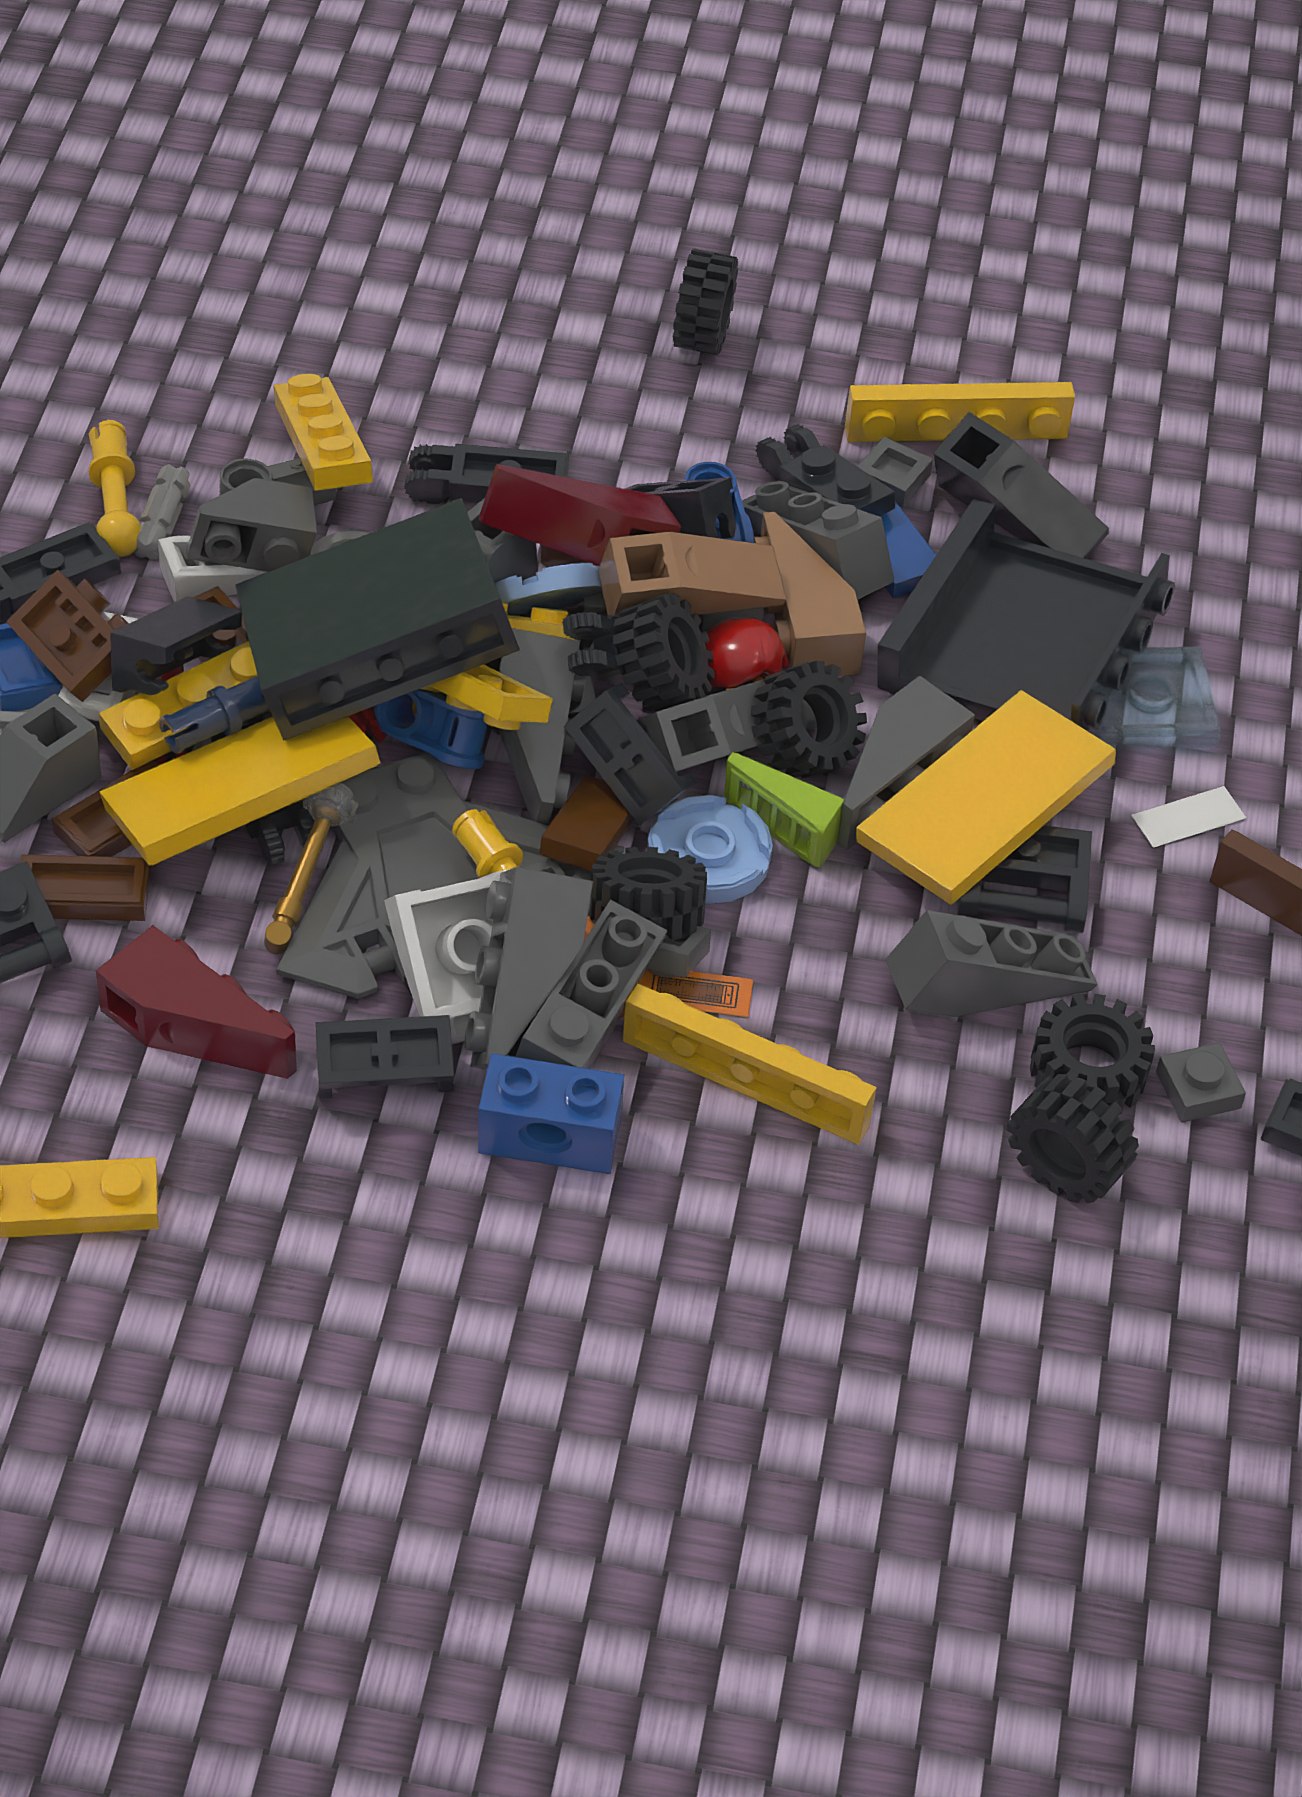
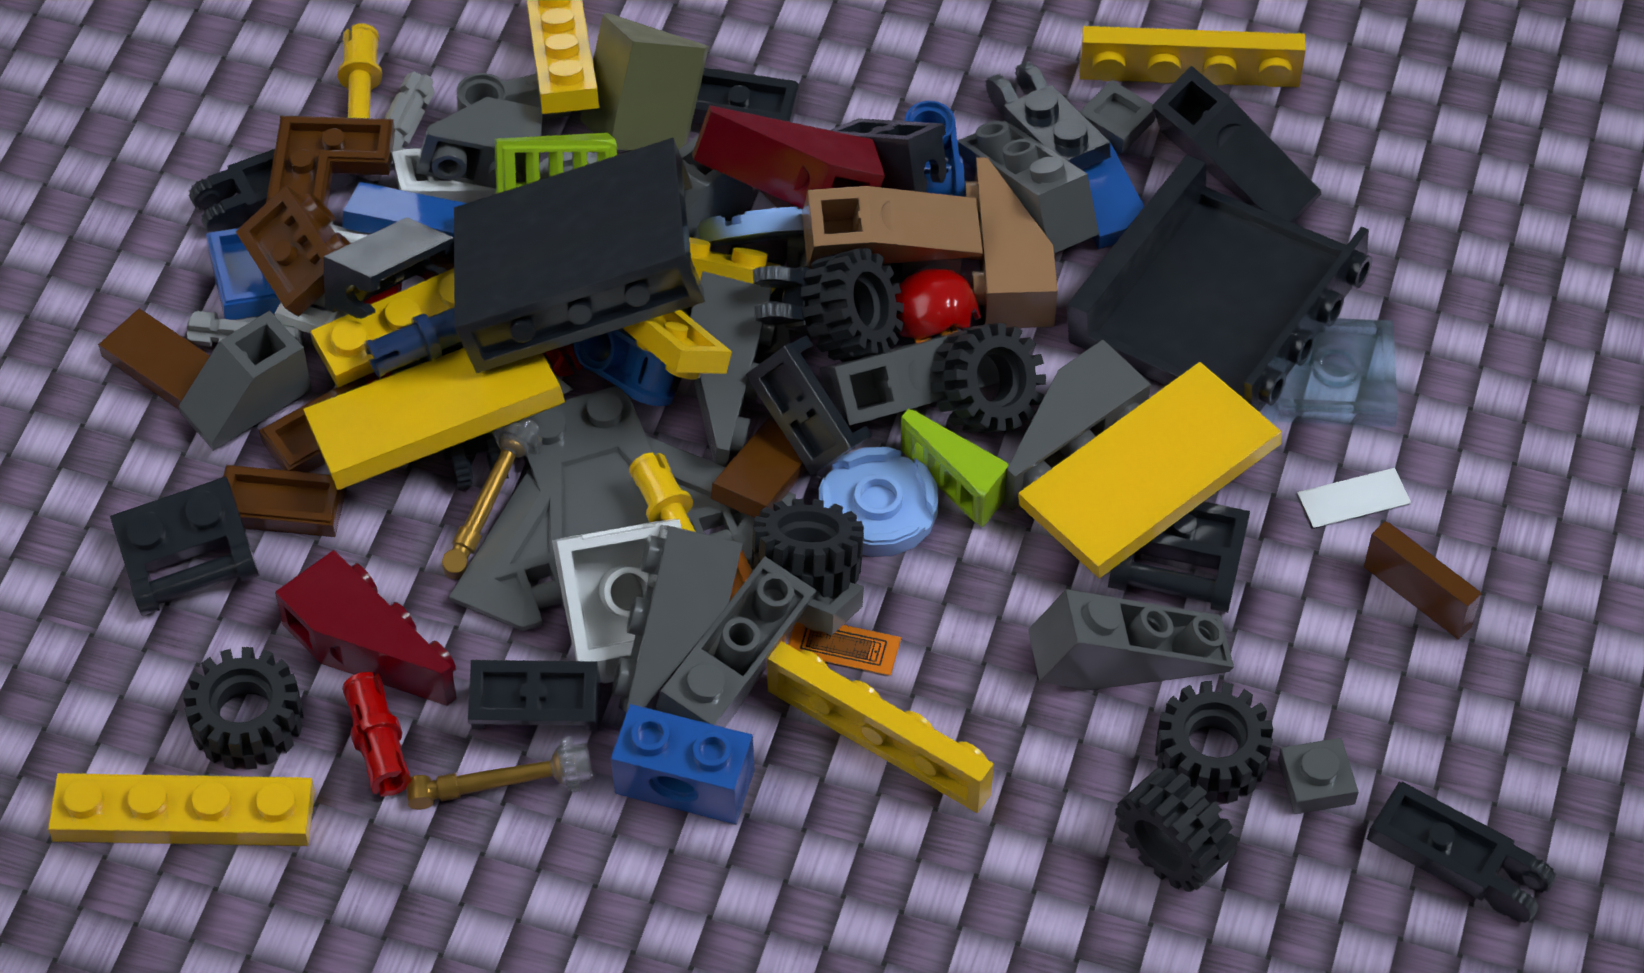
camera: 10 degrees right, 5 degrees up
none -> black tyre [183,647,304,770]
none -> reddish brown tile [266,116,395,207]
none -> blue tile [342,182,466,237]
none -> red pin [342,672,411,797]
none -> pearl gold piece [407,737,593,810]
none -> lime slope [495,133,617,194]
none -> olive slope [580,13,709,150]

